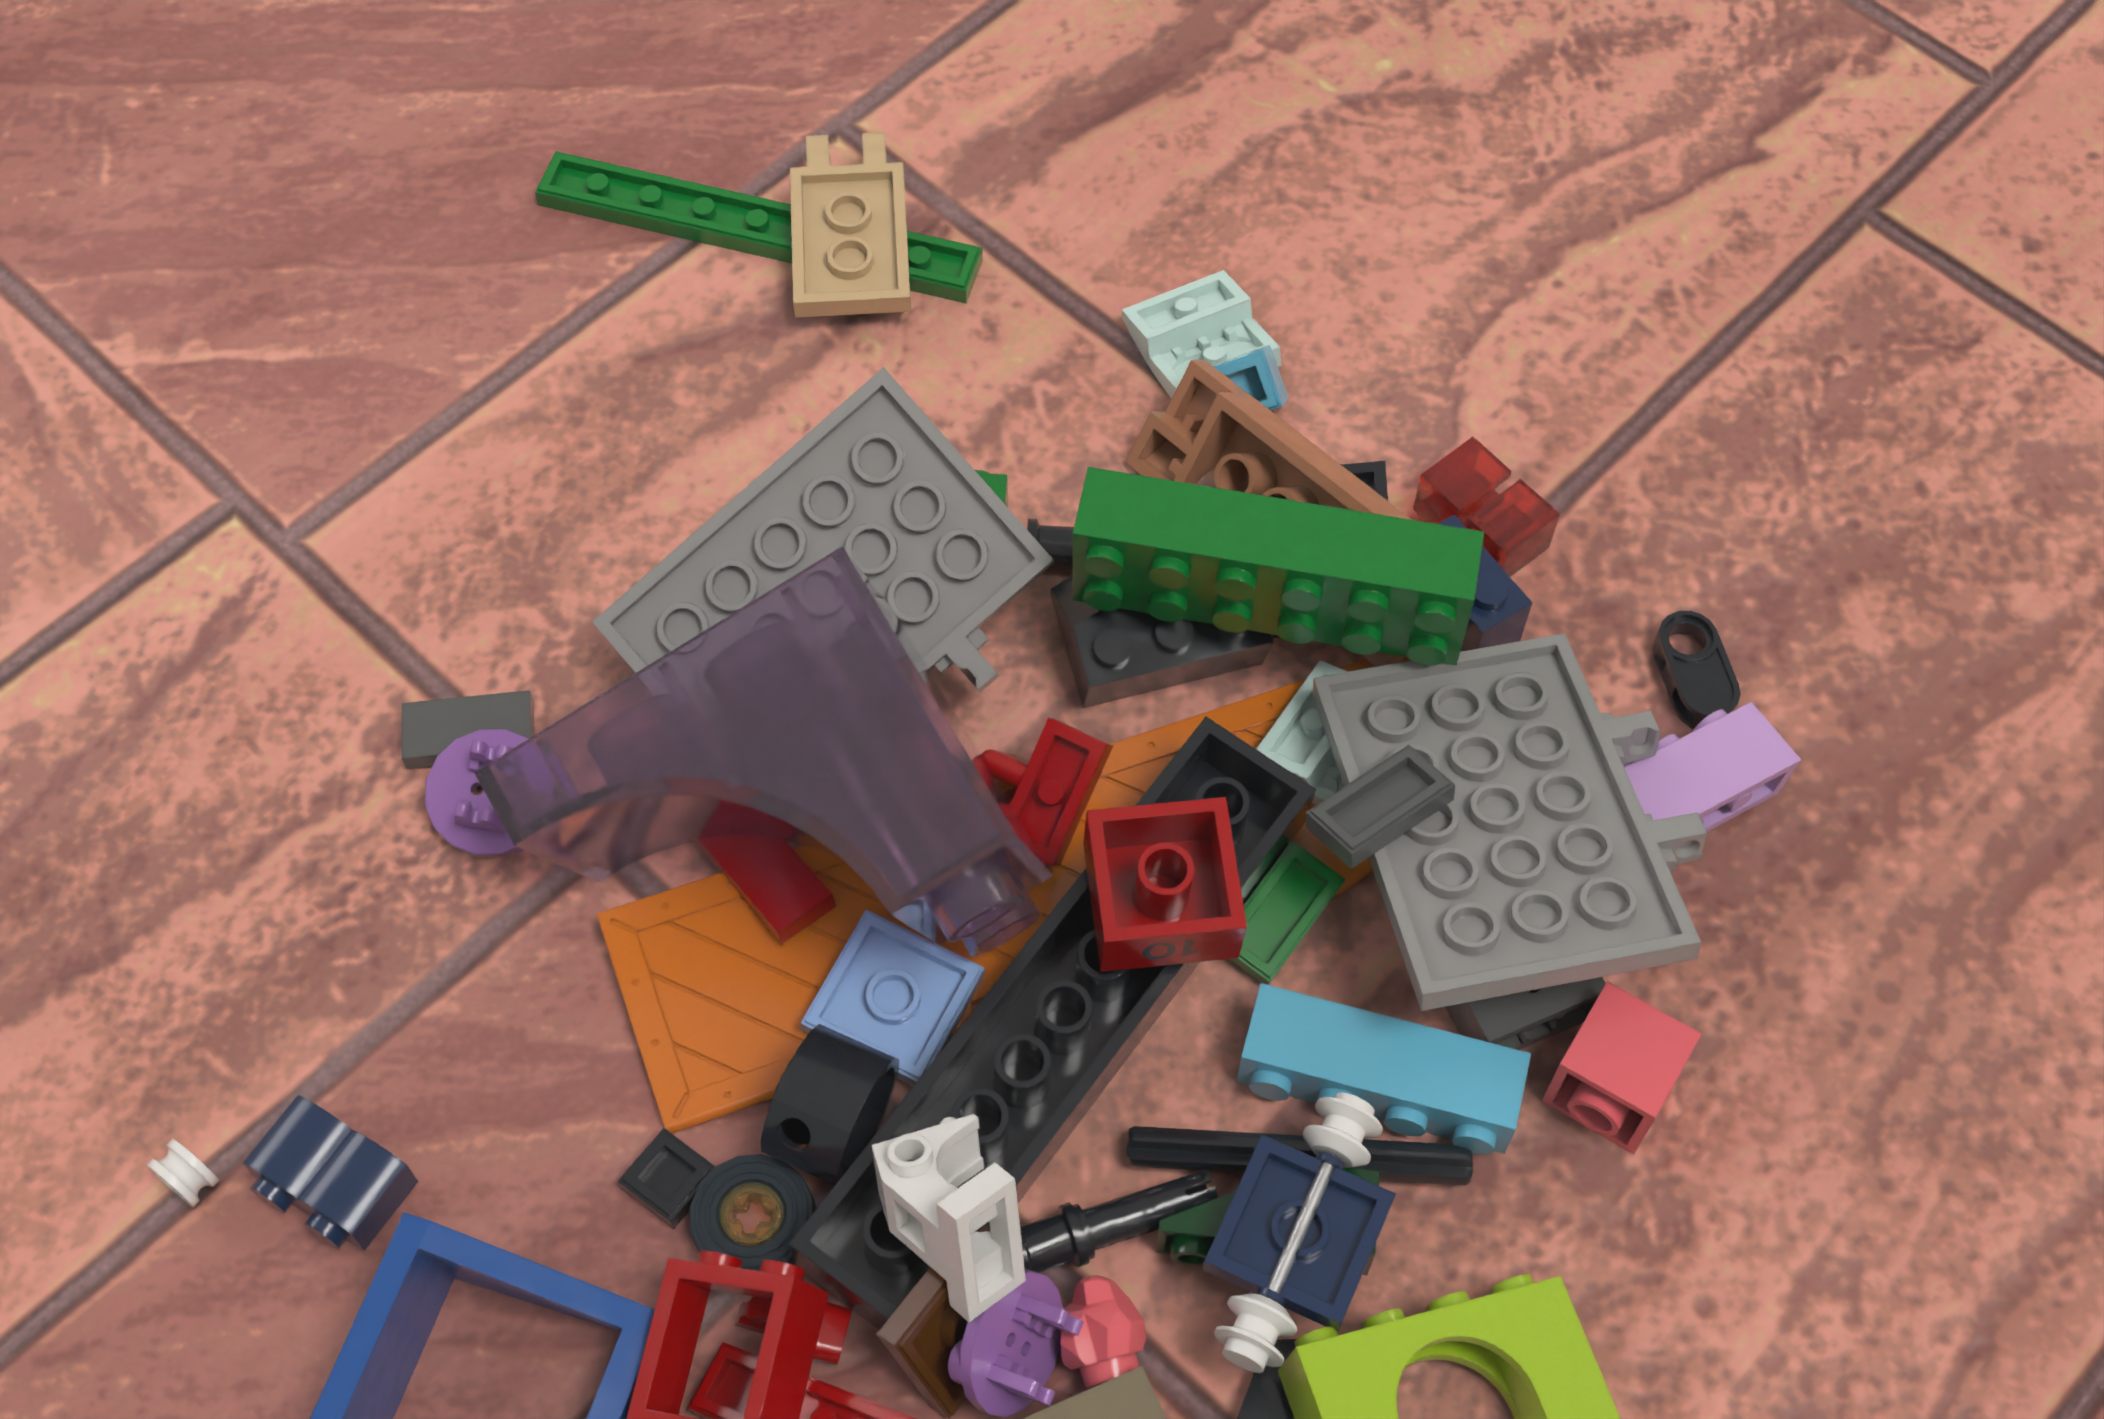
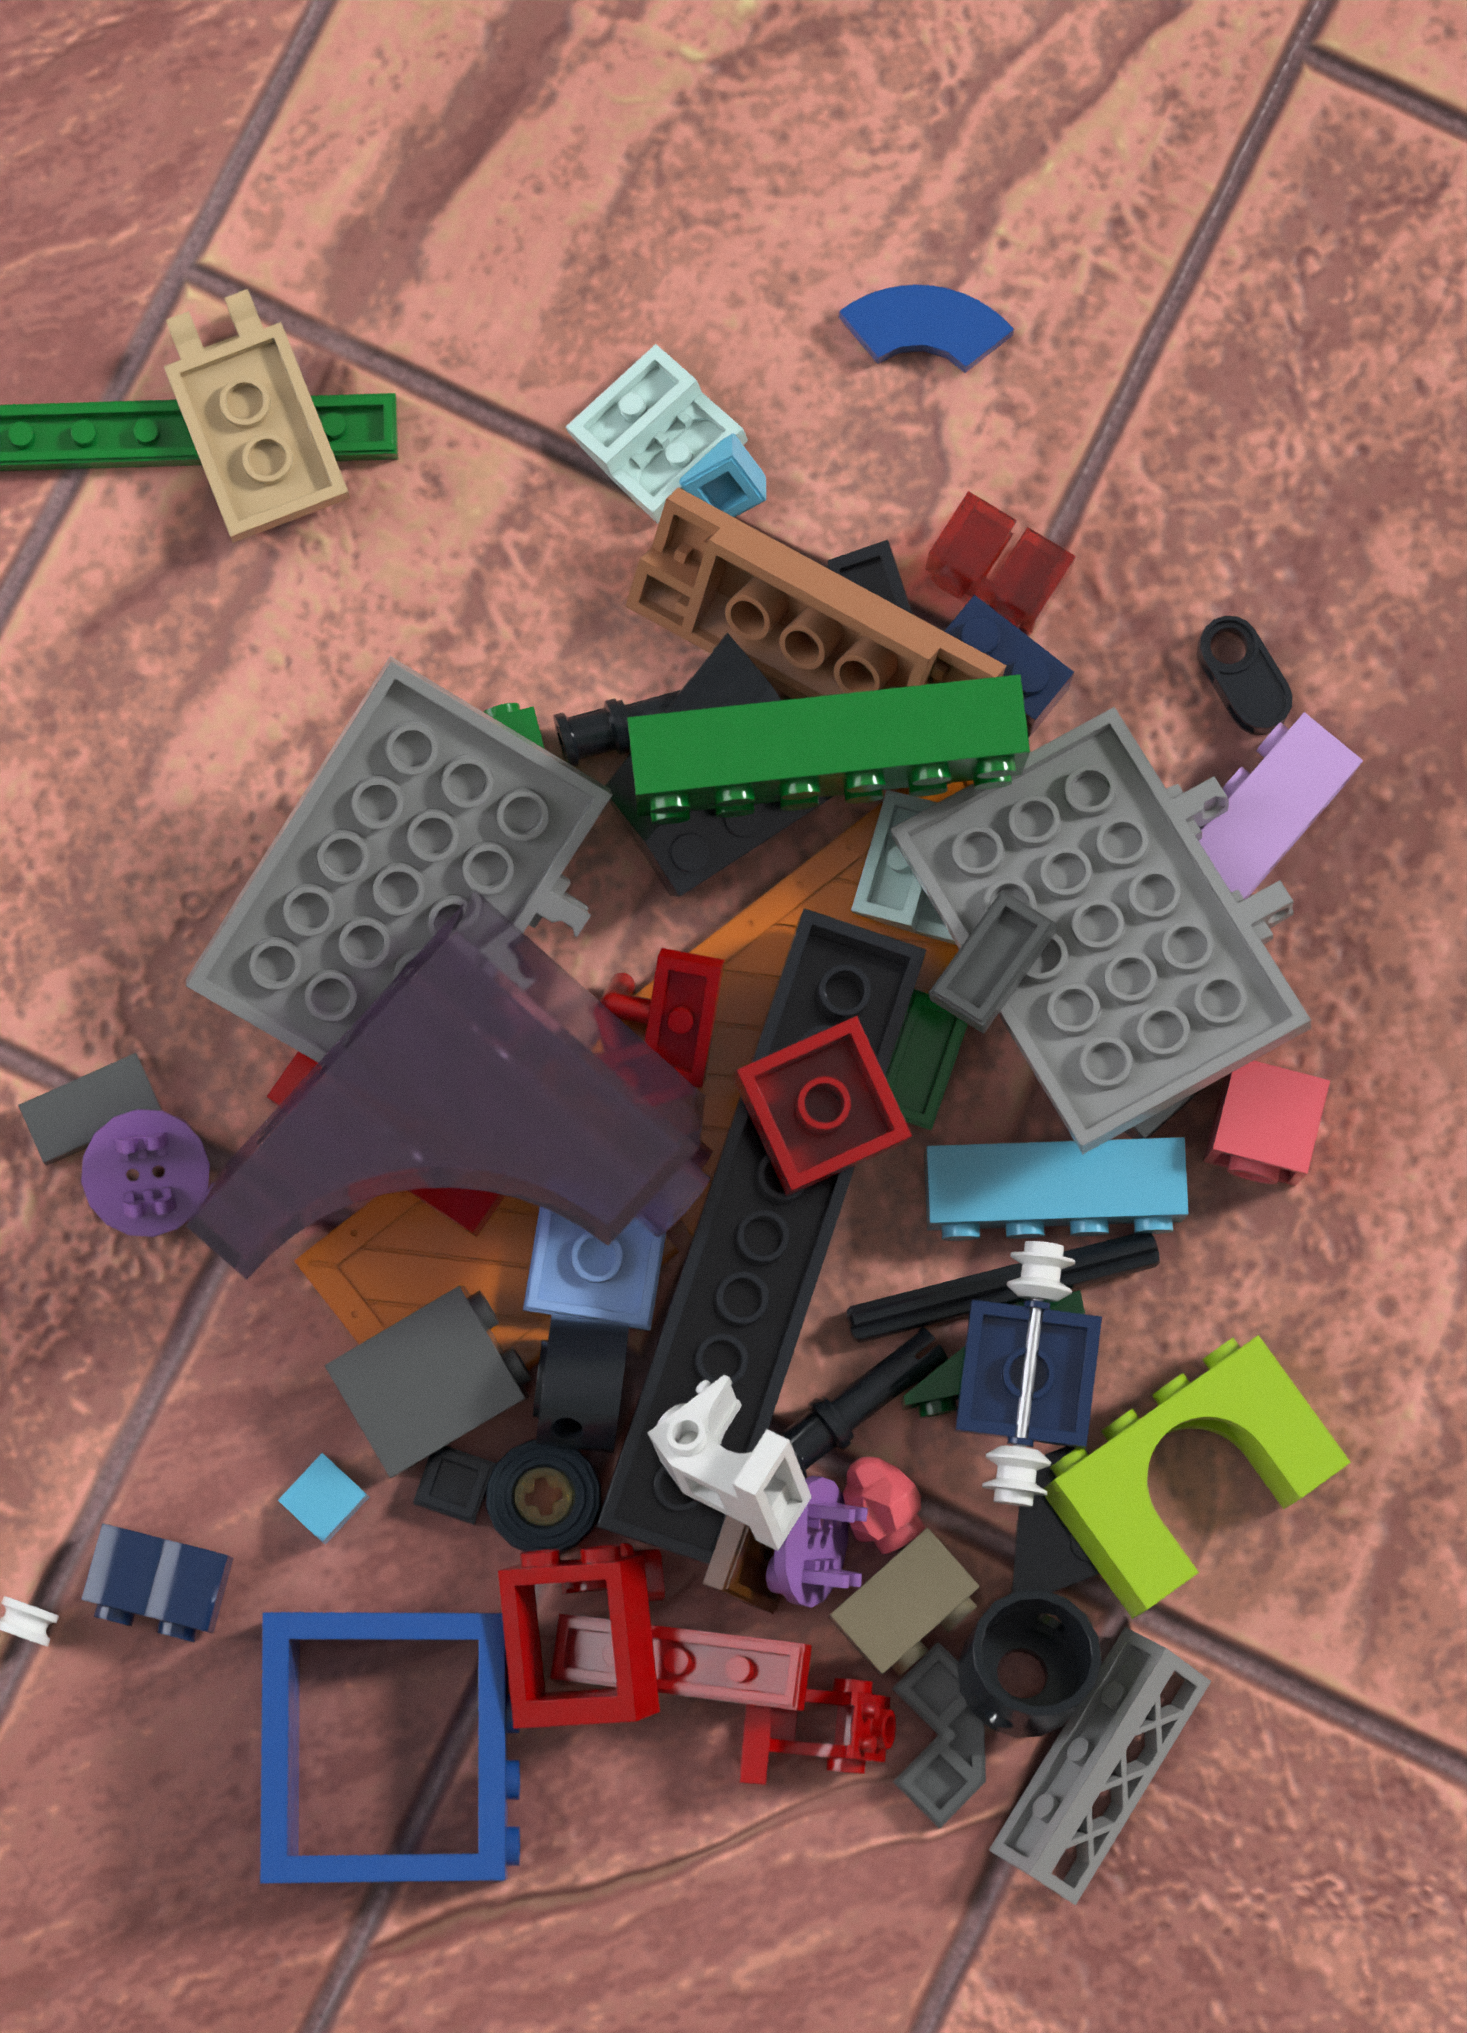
camera: 20 degrees left, 20 degrees up
none -> medium azure slope [278,1453,370,1545]
none -> dark grey panel [324,1286,532,1478]
none -> blue tile [839,285,1014,373]

